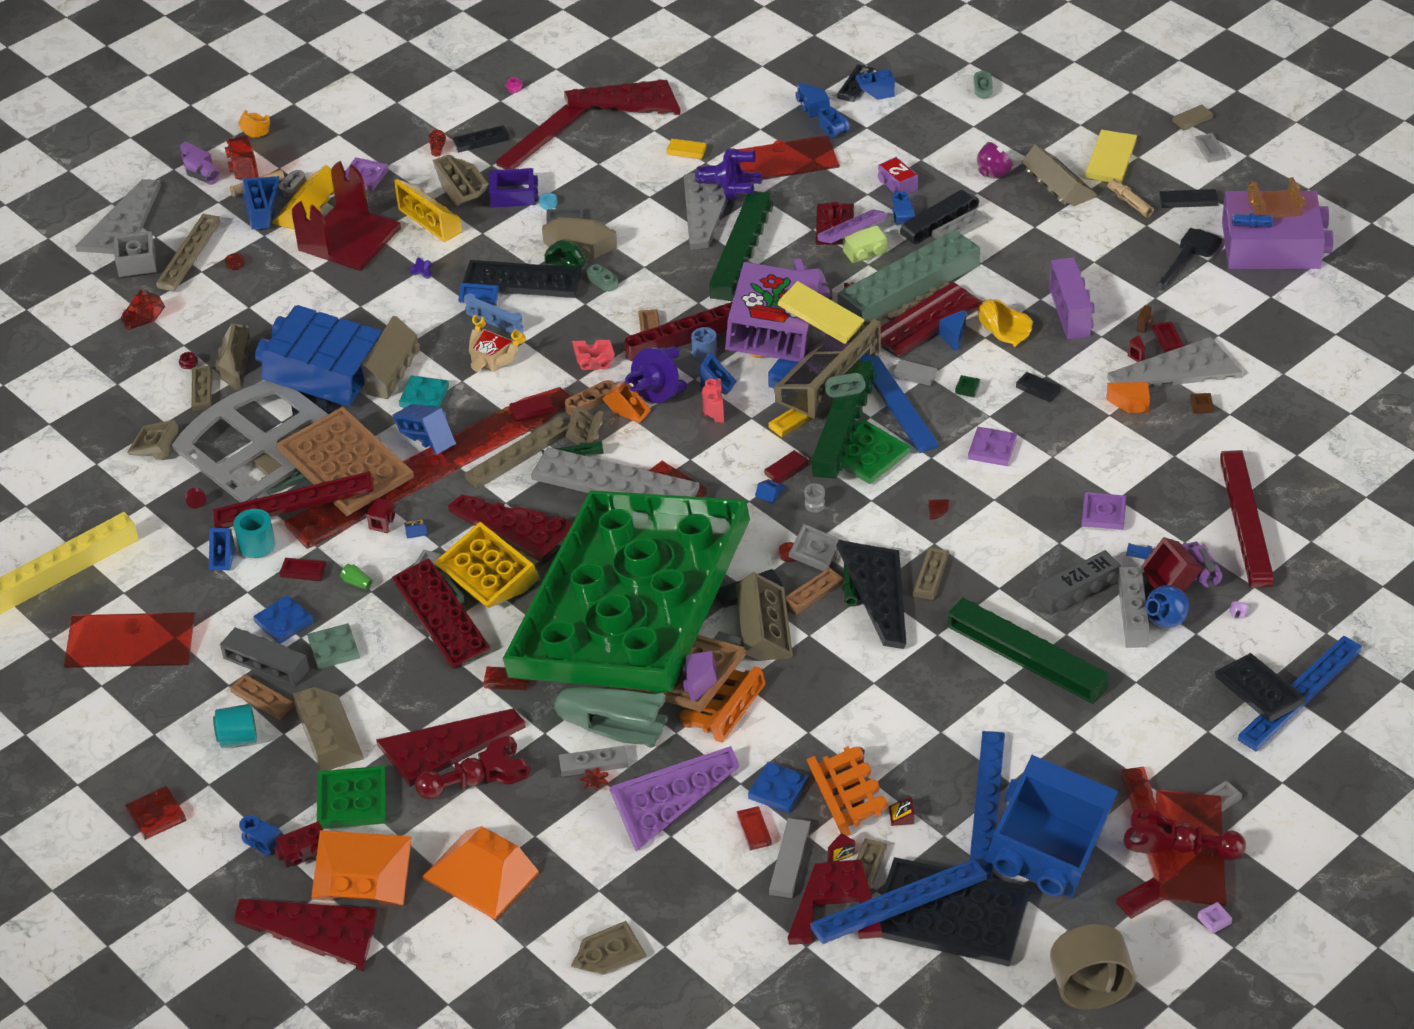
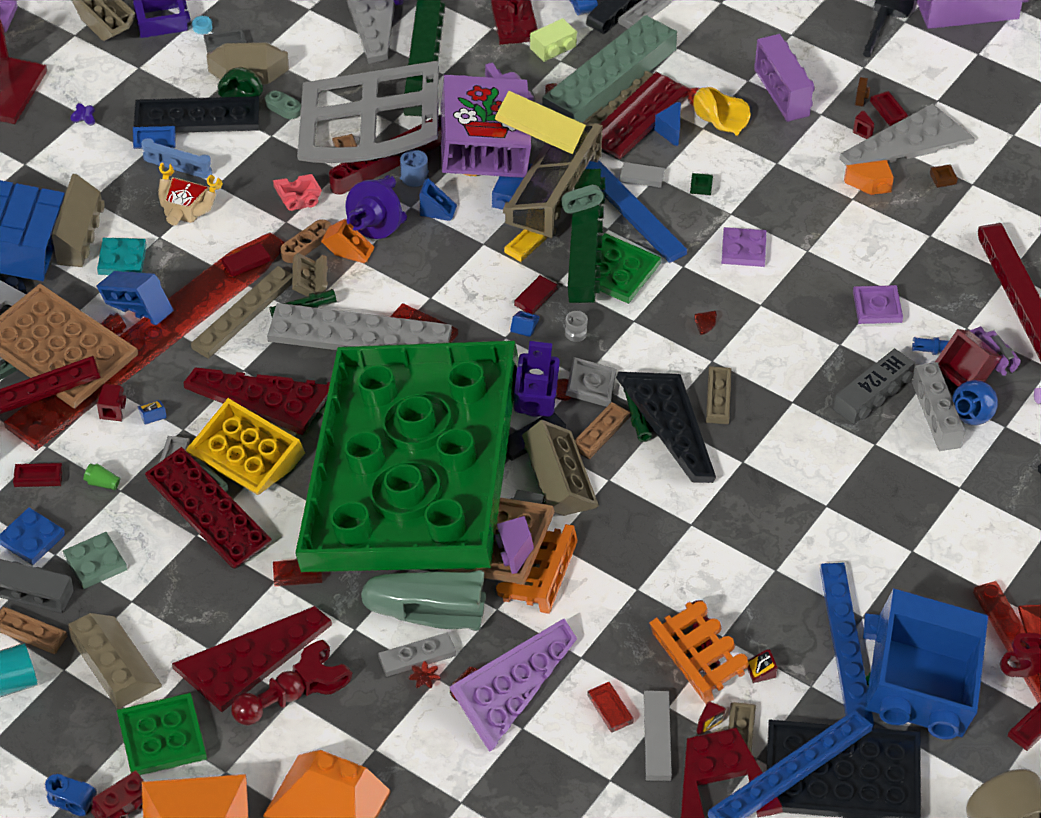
camera: 15 degrees left, 5 degrees up
yellow slope [394,179,462,242] -> none
coral cylinder [702,378,724,423] -> none
blue plate [748,762,809,813] -> none
medium lavender tile [817,209,886,243] -> none
dark green brick [947,597,1109,704] -> none
black tile [1016,371,1061,402] -> none
none -> clear red cone [100,313,127,335]
none -> light grey window [297,61,439,163]
none -> dark purple piece [513,341,560,417]

